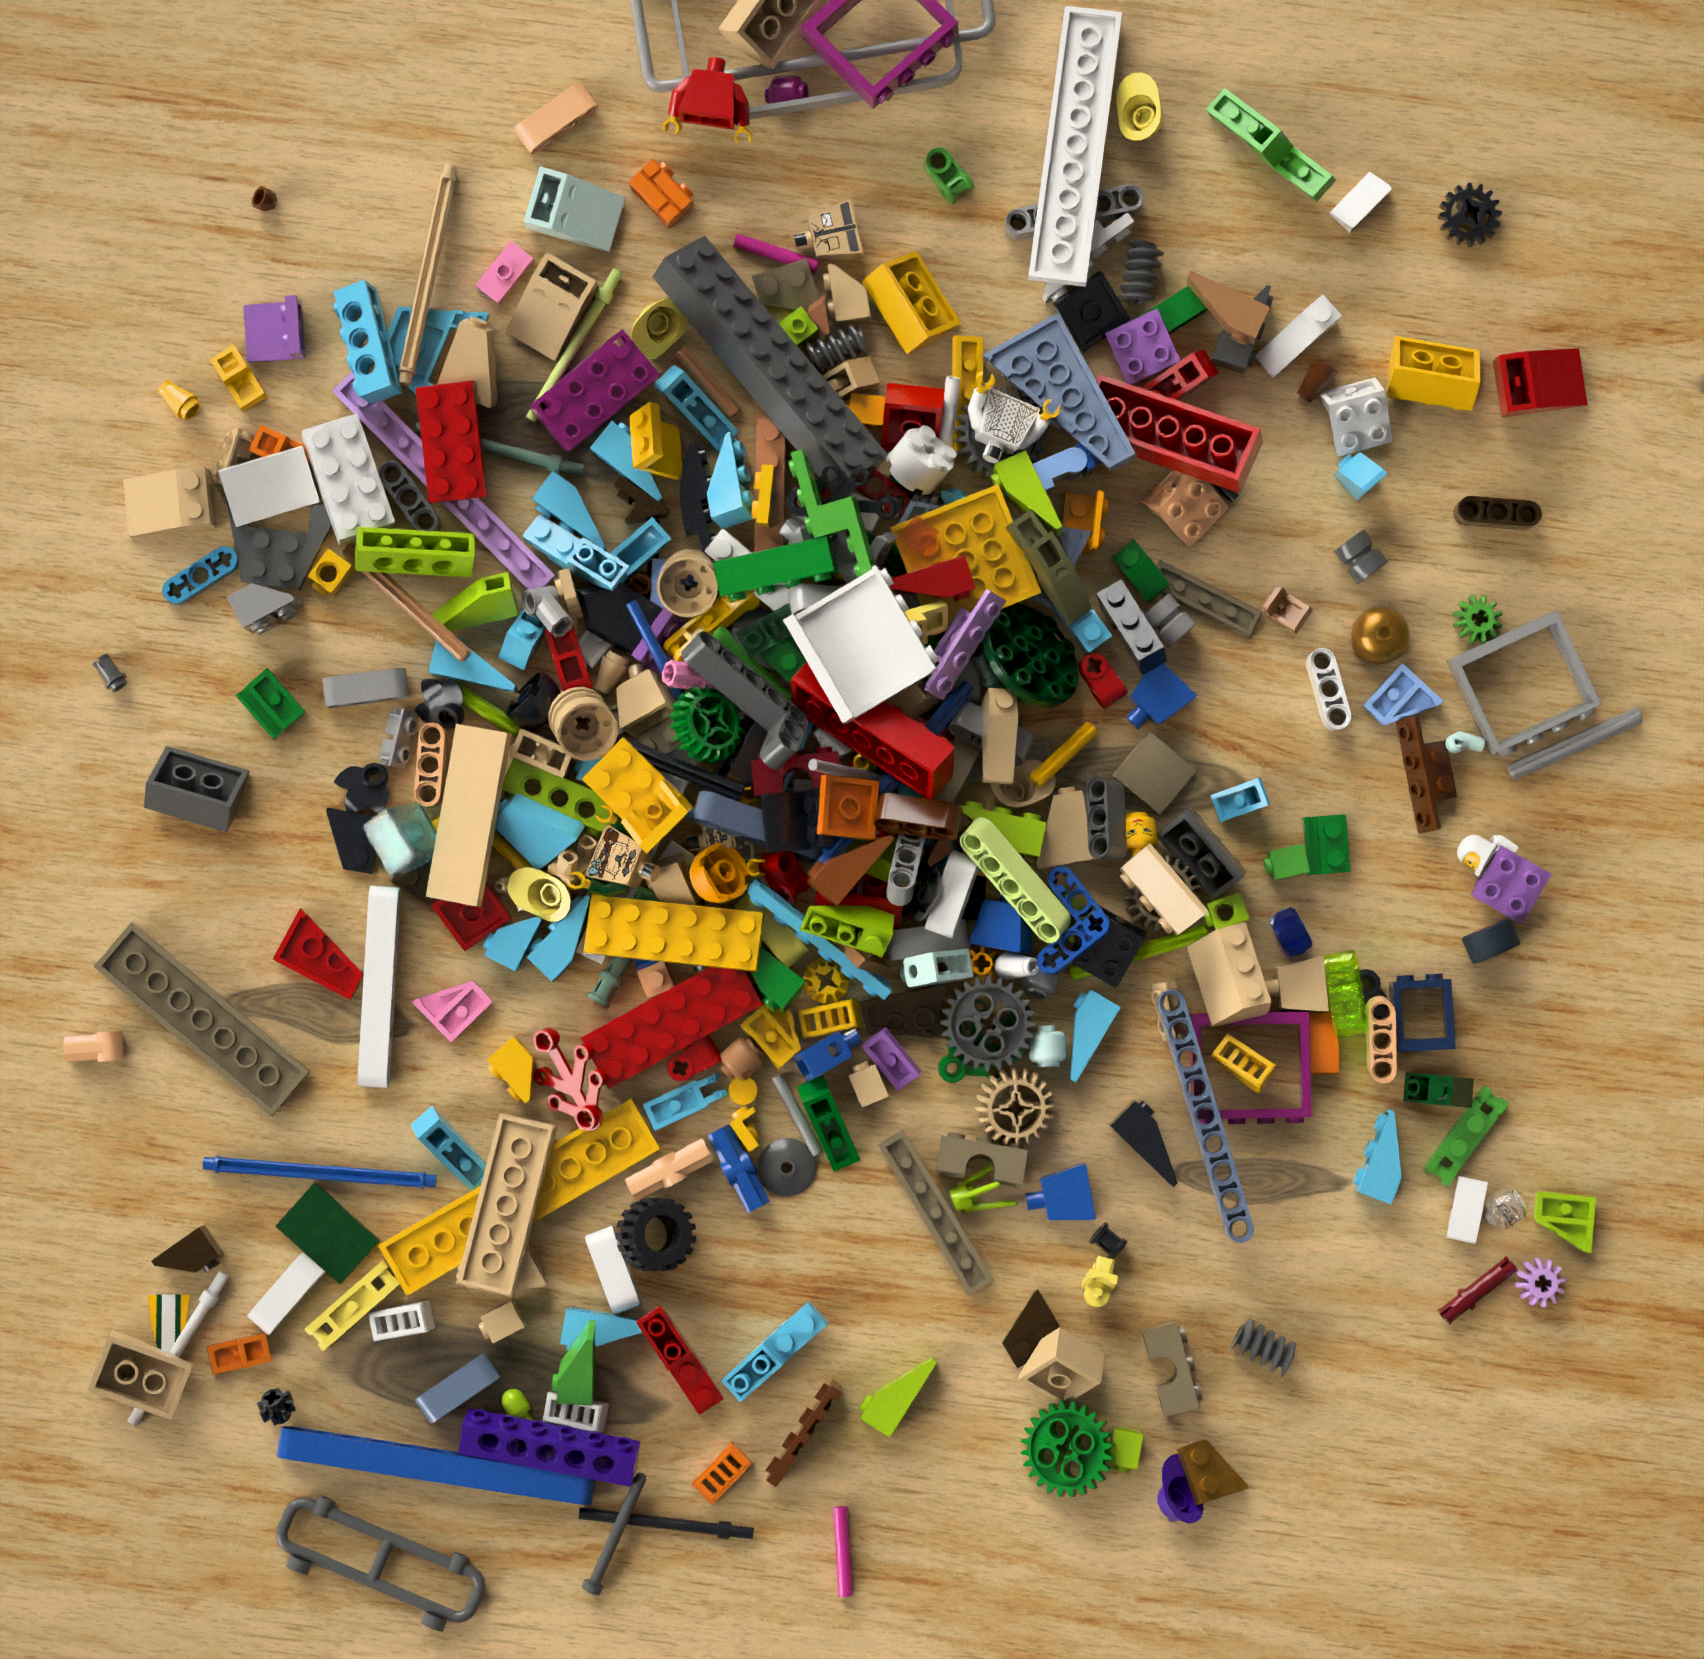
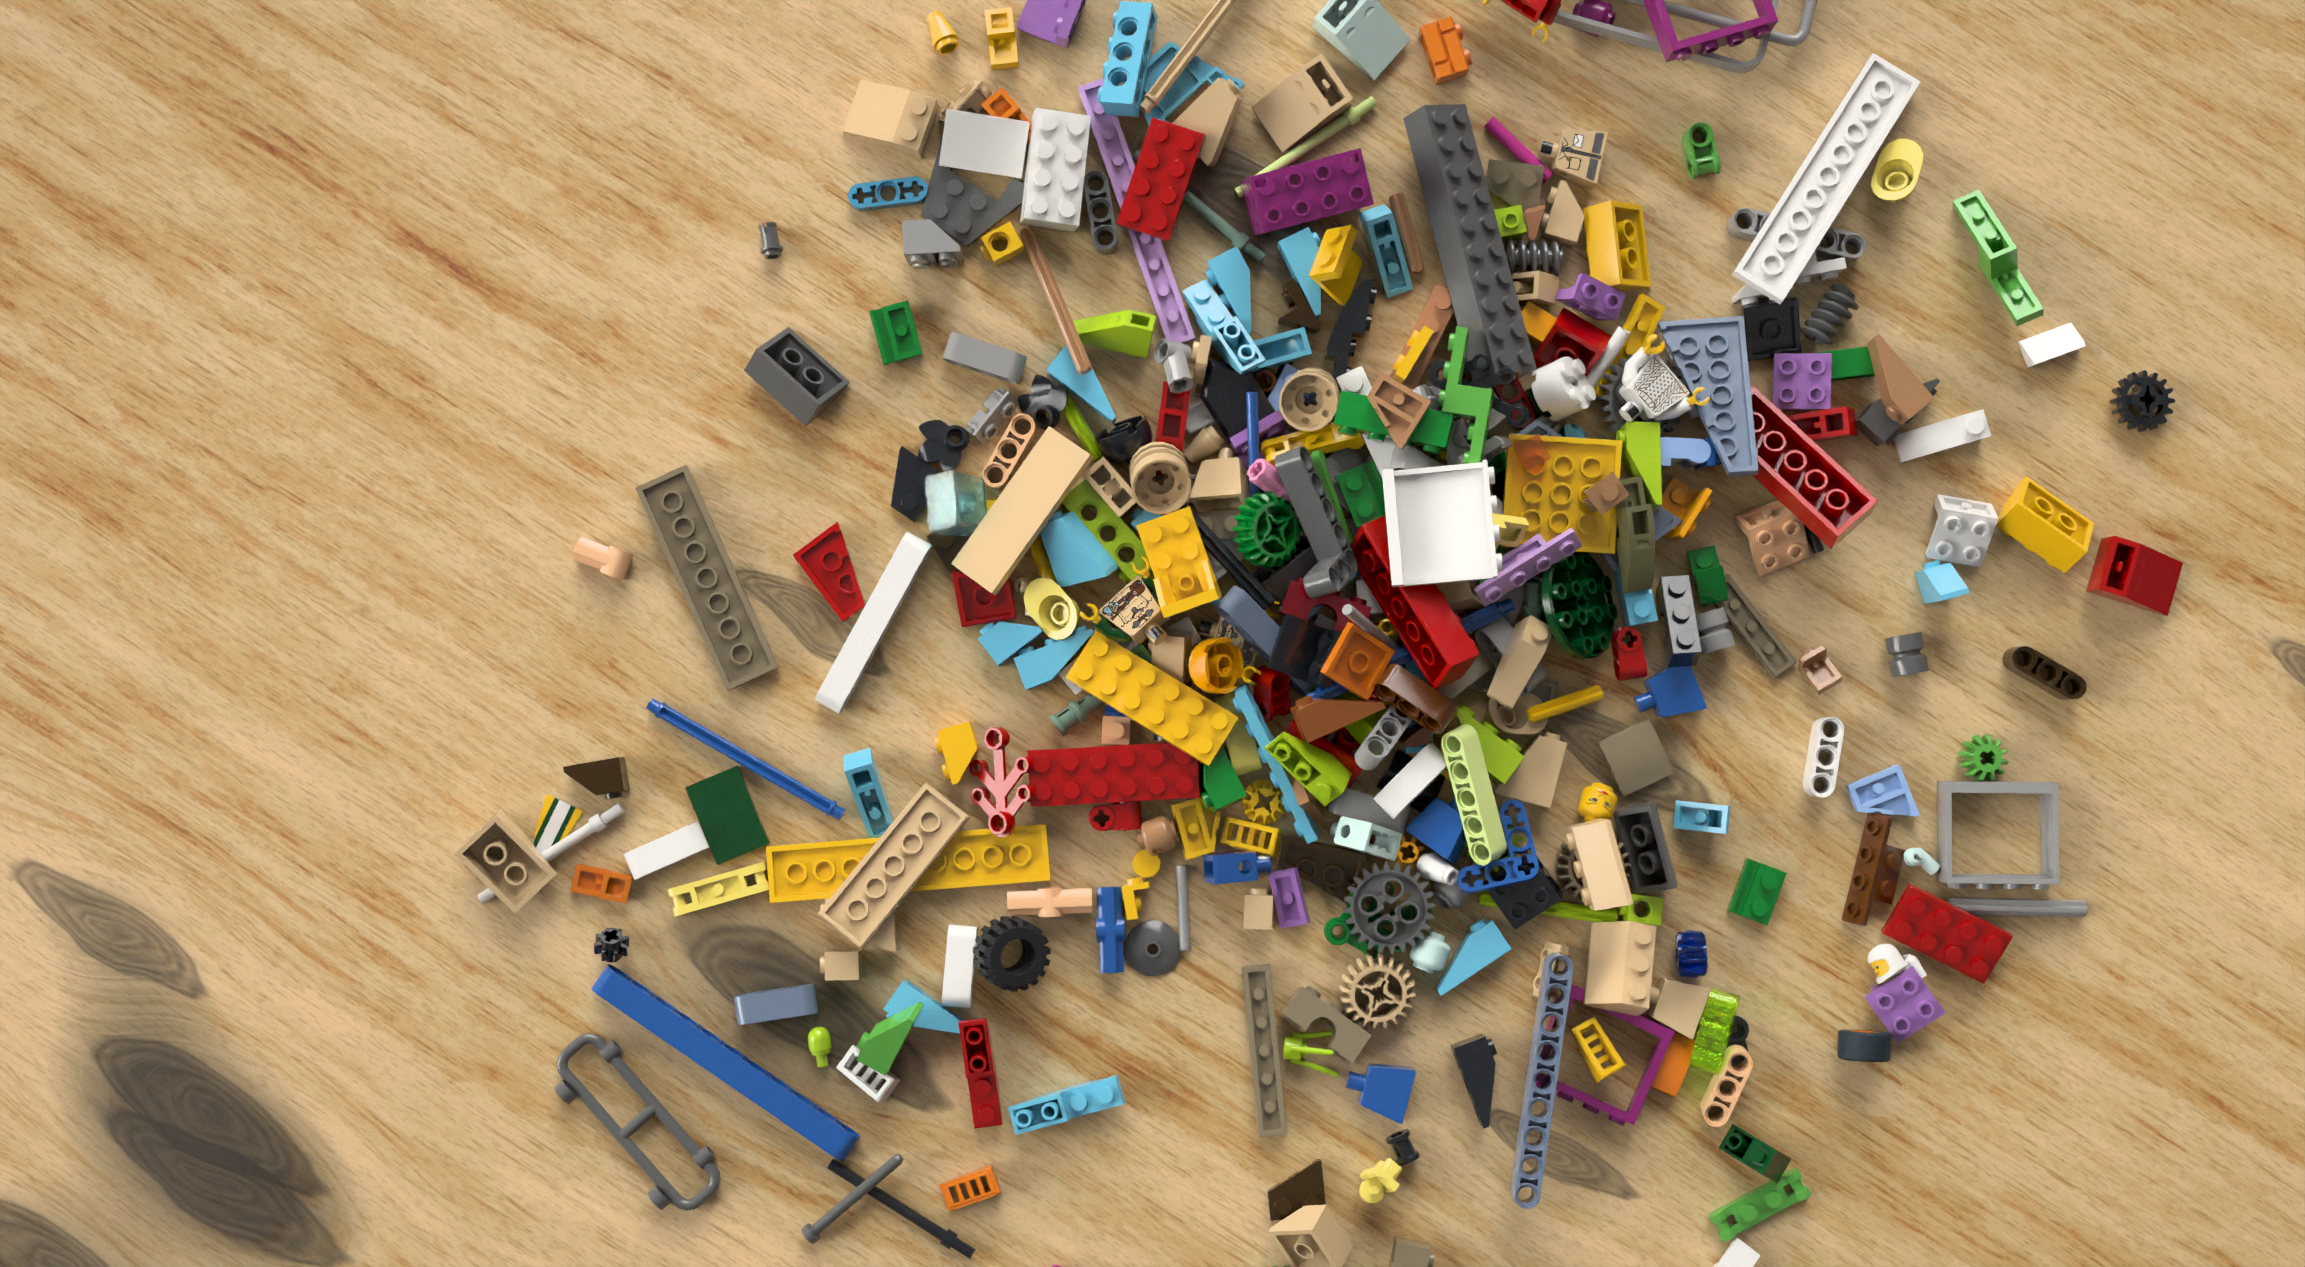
camera: 25 degrees right, 0 degrees up
lime brick [355,527,475,577] -> none
white slope [368,1300,435,1341] -> none
bright pink wing [412,981,494,1042] -> none
dark purple brick [459,1408,641,1487] -> none
bright pink plate [475,241,534,305] -> none
medium azure slope [498,609,547,670] -> none
tan hips [548,834,598,886] -> none
light yellow piece [631,299,687,360] -> none
medium azure hinge [643,1072,728,1131] -> none
medium azure slope [707,432,755,529] -> none
clear green slope [736,603,792,659] -> none
reddish brown wing [765,1380,842,1487] -> none
green slope [797,1075,860,1172] -> none
lime slope [858,1357,937,1438] -> none
red slope [890,555,976,602] -> none
black tile [901,862,942,921] -> none
dark grey beam [1086,776,1127,863] -> none
bright green brick [1263,844,1310,880] -> none
reddish brown cone [1297,359,1337,403] -> none
pearl gold cylinder [1351,607,1410,665] -> none
medium azure slope [1353,1109,1402,1205] -> none
dark blue window [1389,973,1456,1052] -> none
none -> medium nougat wing [1367,373,1432,450]
none -> medium lavender bracket [1555,273,1625,321]
none -> medium nougat bracket [1583,472,1630,515]
none -> red plate [1881,883,2013,984]

